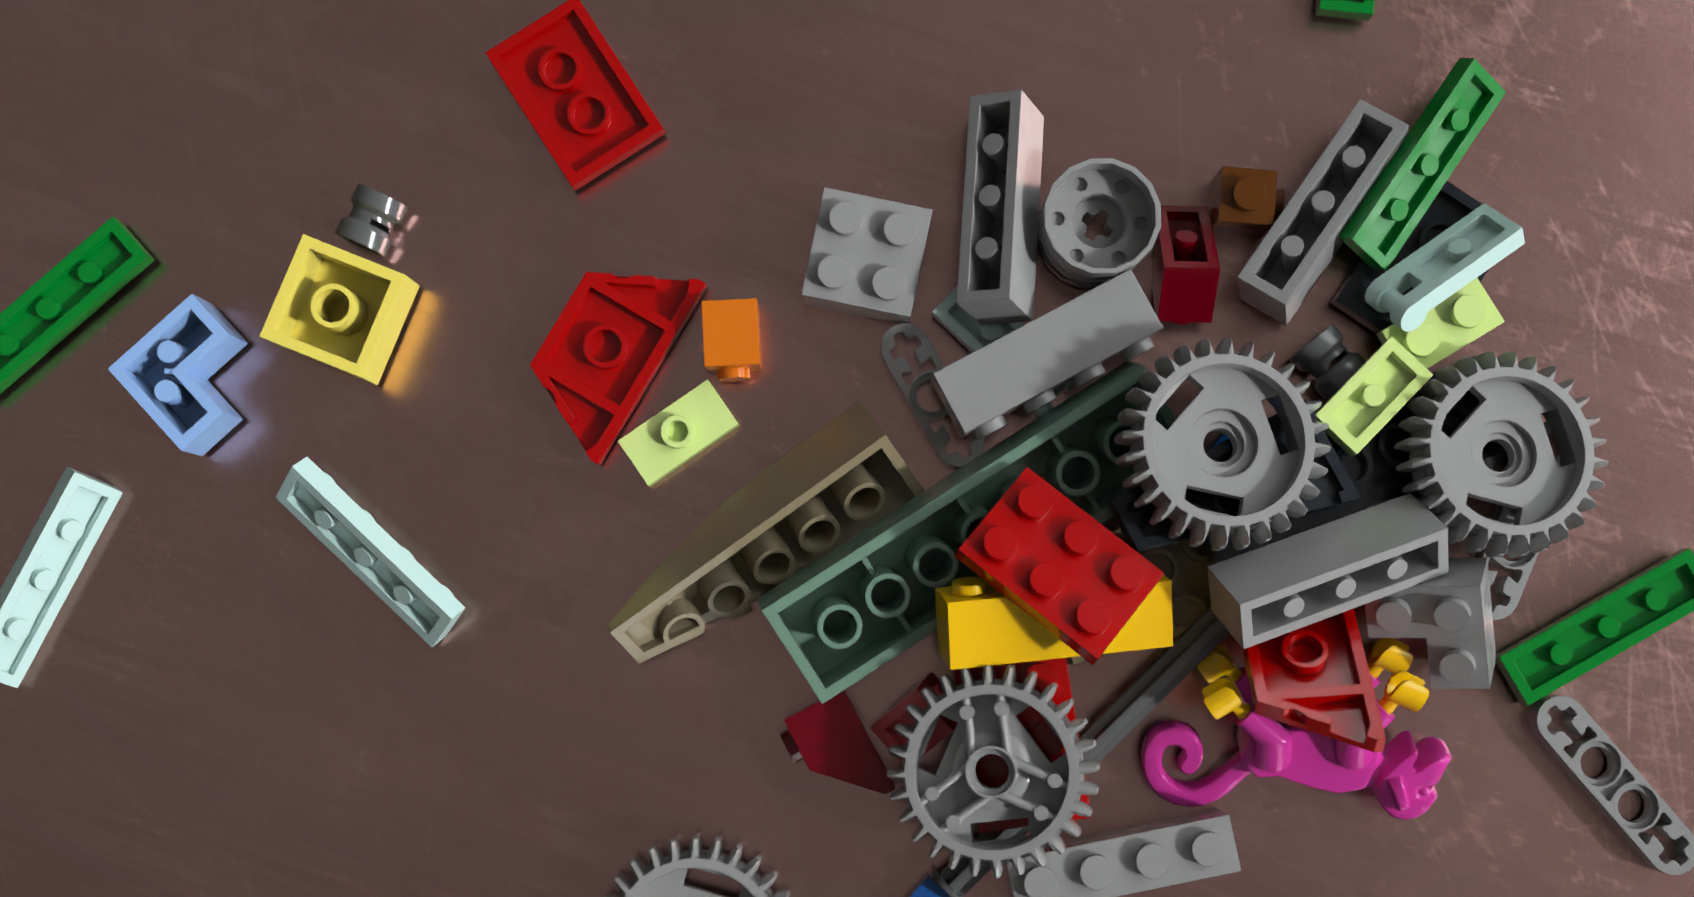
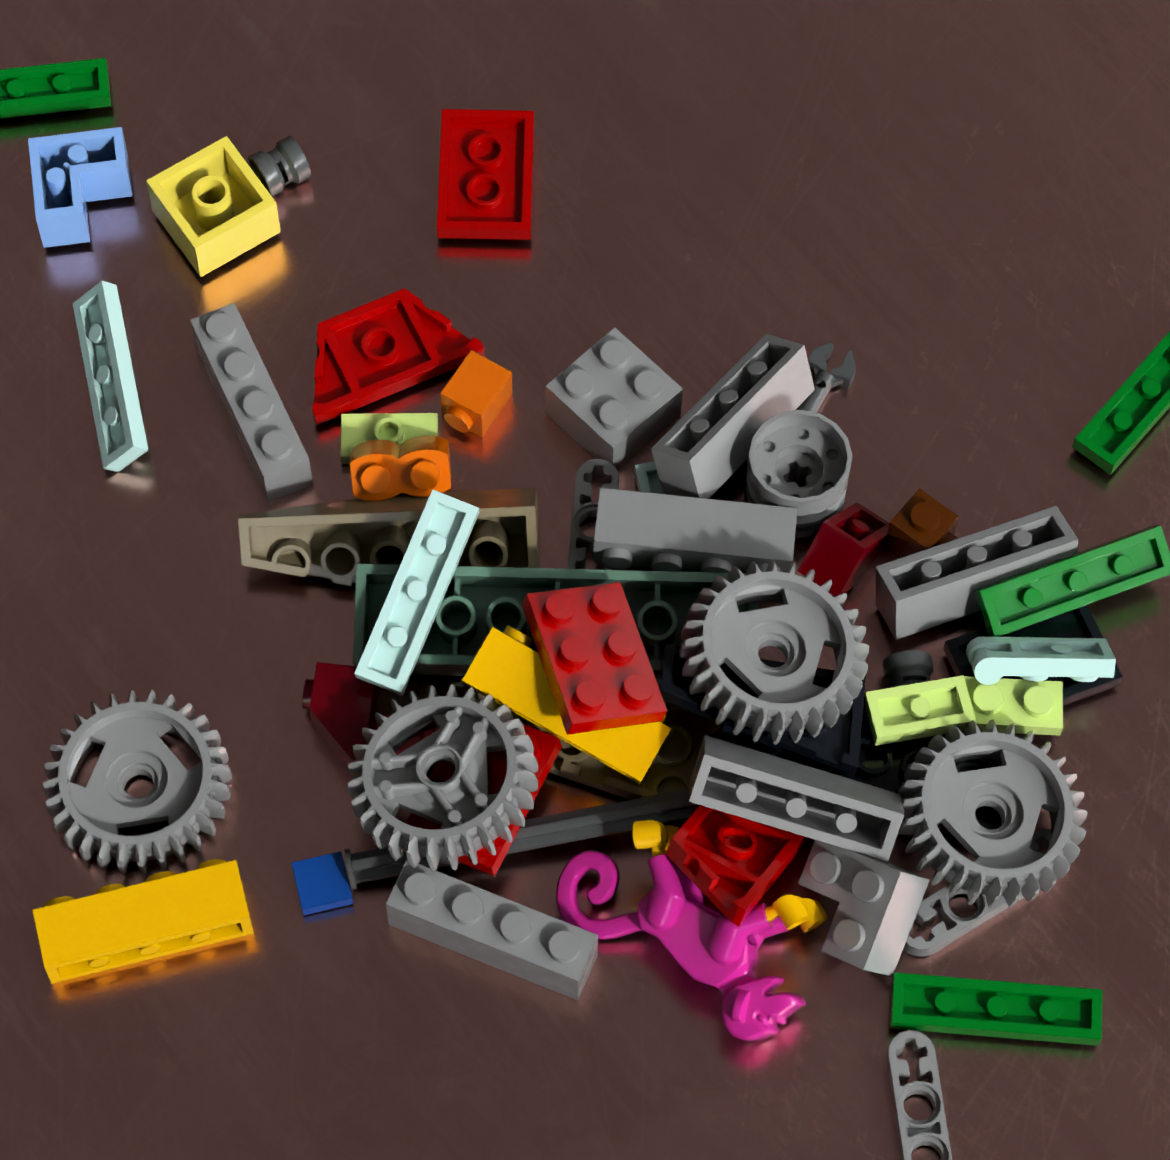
camera: 30 degrees right, 20 degrees down
none -> light grey brick [190,303,313,502]
none -> orange brick [350,435,452,501]
none -> light aqua plate [354,489,480,696]
none -> dark grey bar [798,342,856,413]

